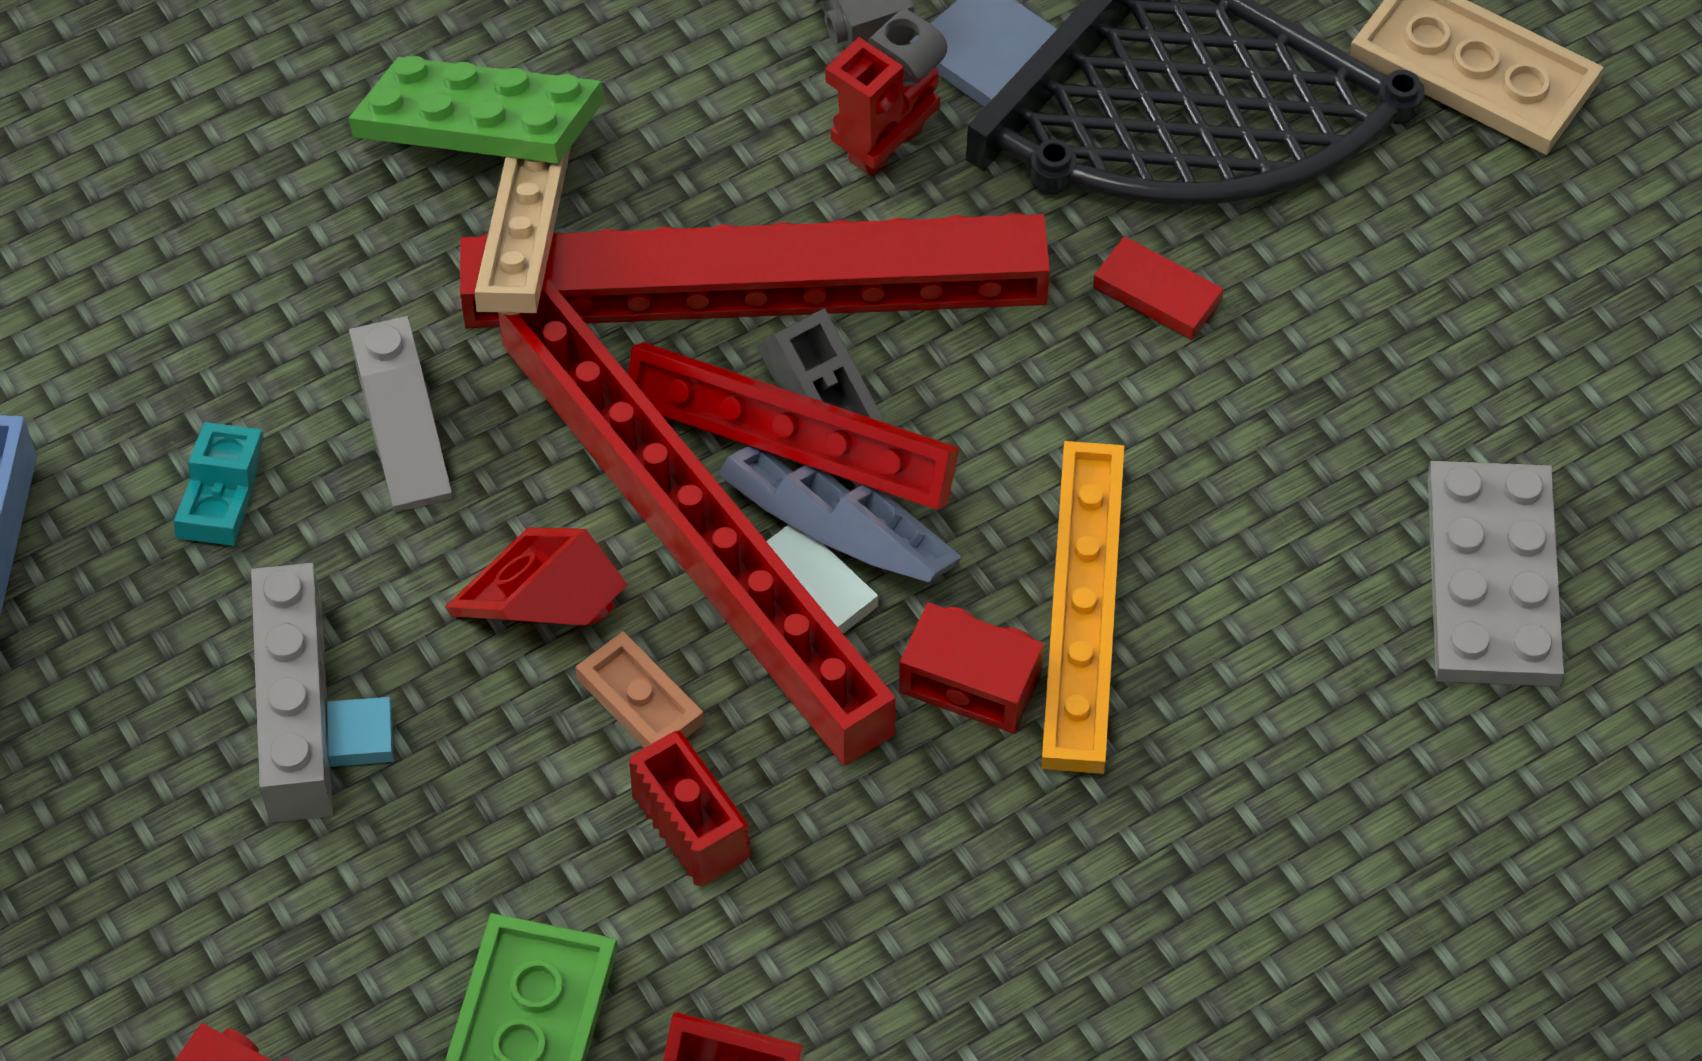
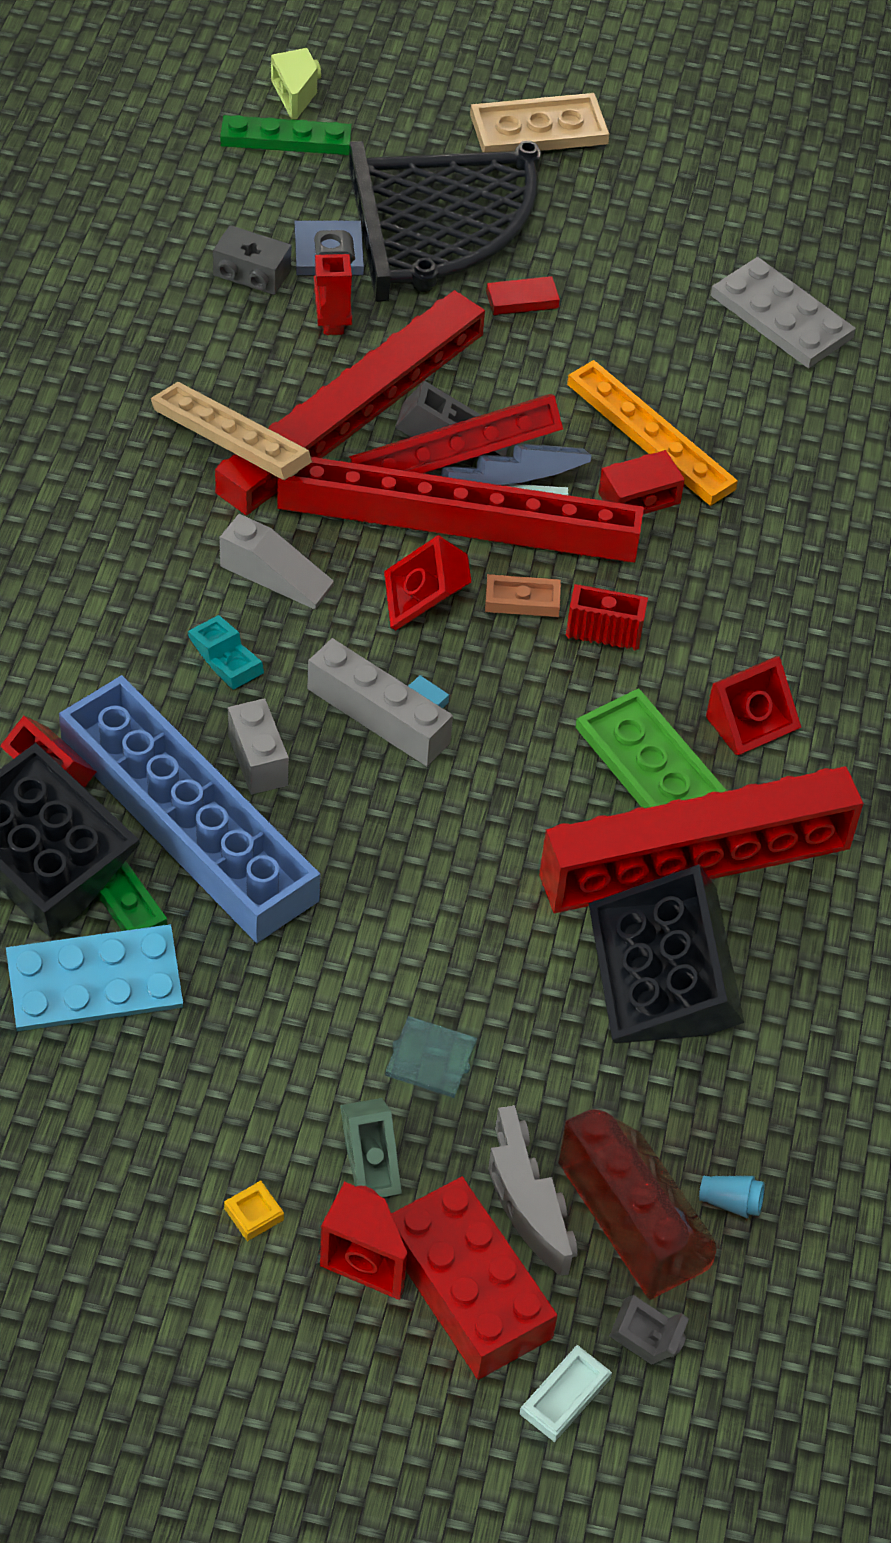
camera: 50 degrees left, 5 degrees down
bright green plate [348,56,605,164] -> none
none -> light grey brick [228,698,289,795]

